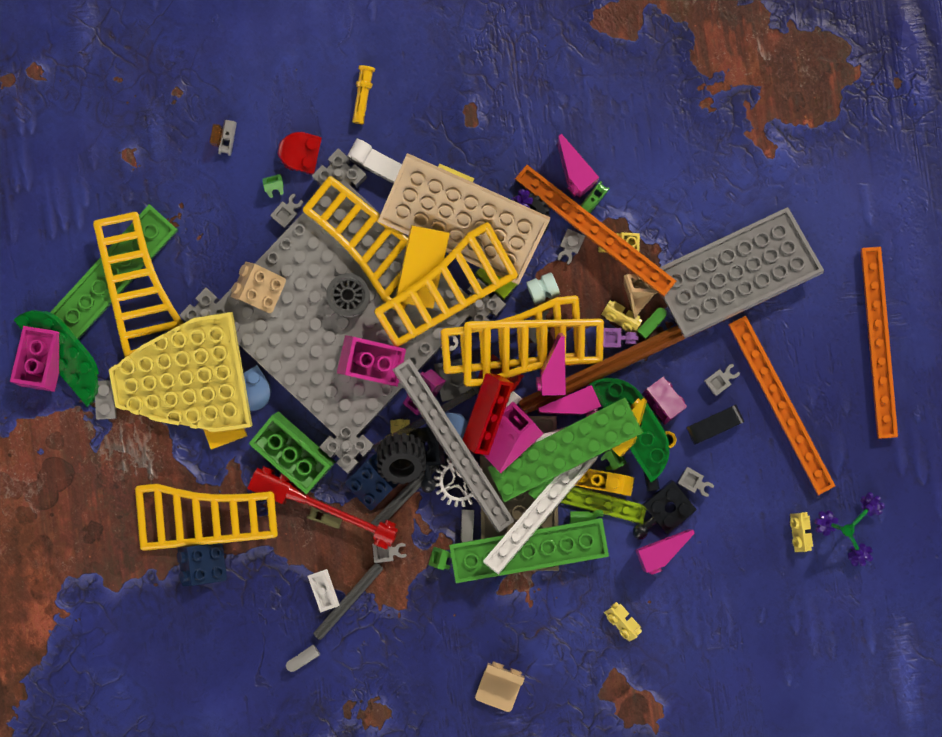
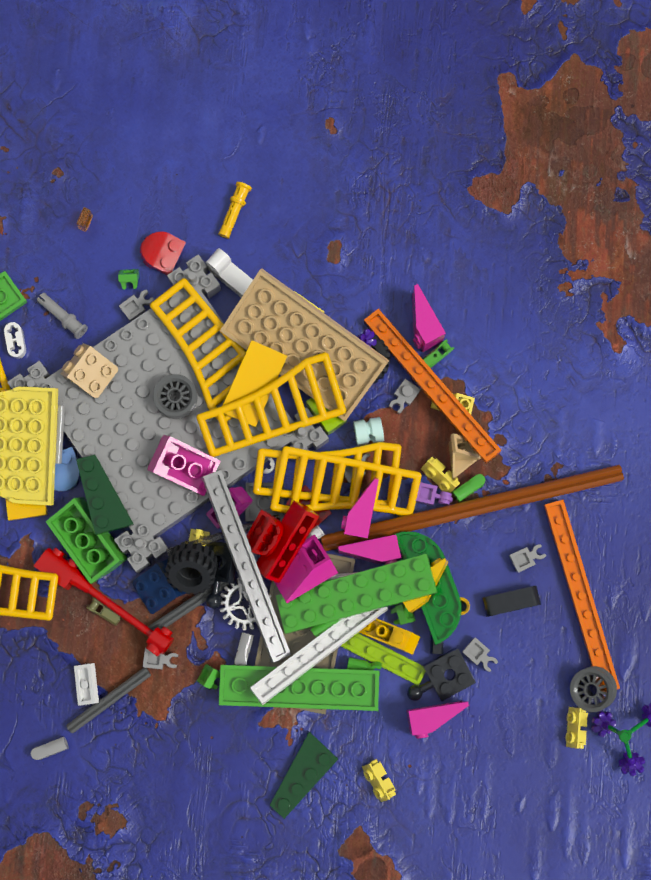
camera: 10 degrees right, 5 degrees down
light grey bar [218,120,237,156] -> none
tan bracket [475,661,525,712] -> none
brick [642,377,687,425] -> none
light grey plate [659,207,824,338] -> none
none -> white beam [4,322,26,359]
none -> light grey pin [37,292,88,339]
none -> light grey bar [55,405,65,464]
none -> dark green wing [76,455,134,535]
none -> red slope [246,510,284,556]
none -> dark green wing [270,731,338,819]
none -> dark grey wheel [570,666,617,712]

